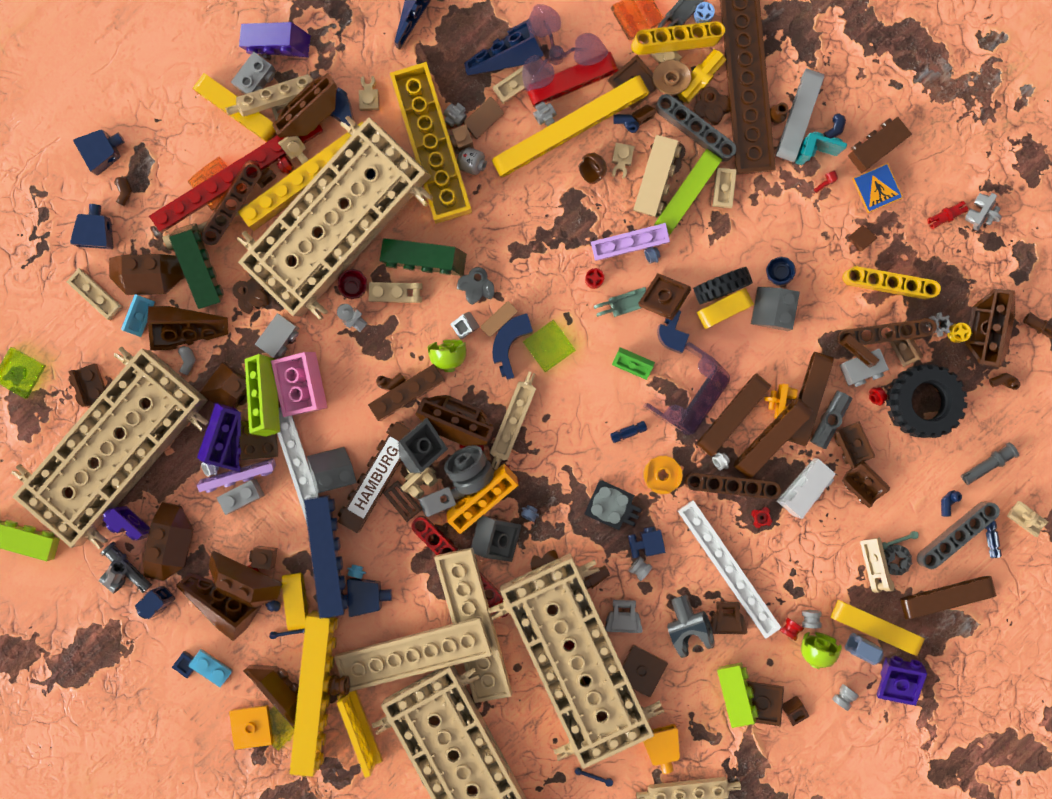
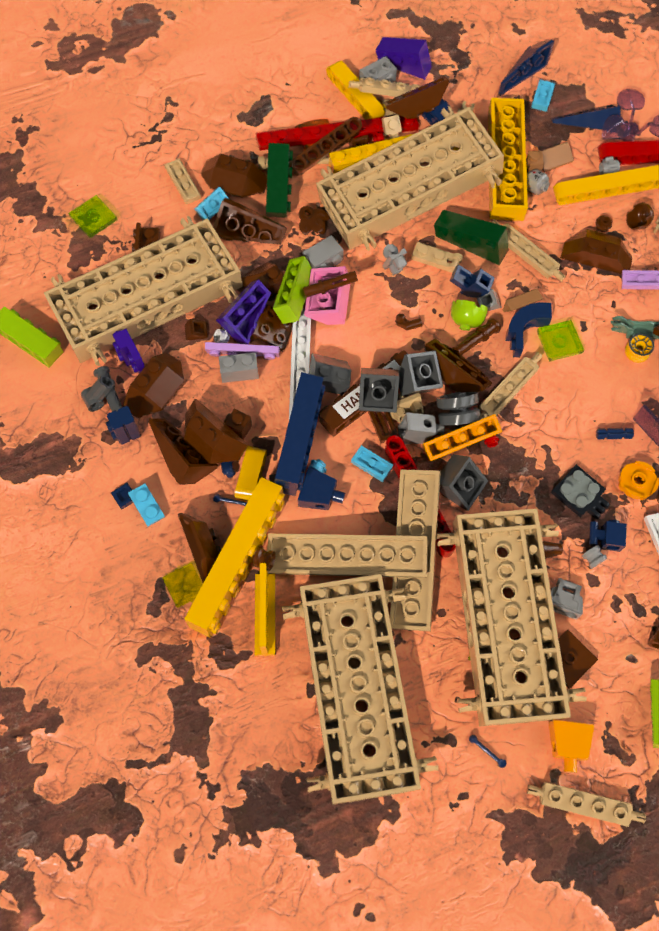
camera: 15 degrees right, 20 degrees down
dark blue torso [70,204,113,250] -> none
dark blue torso [73,130,125,176] -> none
reddish brown arm [114,177,132,206] -> none
light grey arm [178,346,195,376] -> none
light orange plate [229,705,274,750] -> none
dark red hair [338,269,367,300] -> none
reddish brown brick [368,364,445,421] -> none
light grey gear [443,102,467,127] -> none
dark grey plate [457,267,494,305] -> none
tan plate [493,66,535,104] -> none
sand blue plate [521,505,539,522] -> none
red wheel [585,268,605,289] -> none
bright green plate [612,347,655,380] -> none
dark grey connector [667,595,715,658] -> none
none -> reddish brown slope [185,319,208,340]
none -> reddish brown pin [303,271,358,298]
none -> medium azure plate [351,445,393,482]
none -> dark grey slope [359,368,399,413]
none -> dark blue brick [450,265,495,298]
none -> reddish brown pin [452,318,500,357]
none -> tan plate [491,219,566,282]
none -> medium azure plate [531,80,555,112]
none -> reddish brown wedge [560,229,632,274]
none -> reddish brown plate [596,215,613,232]
none -> yellow wheel [625,334,654,363]

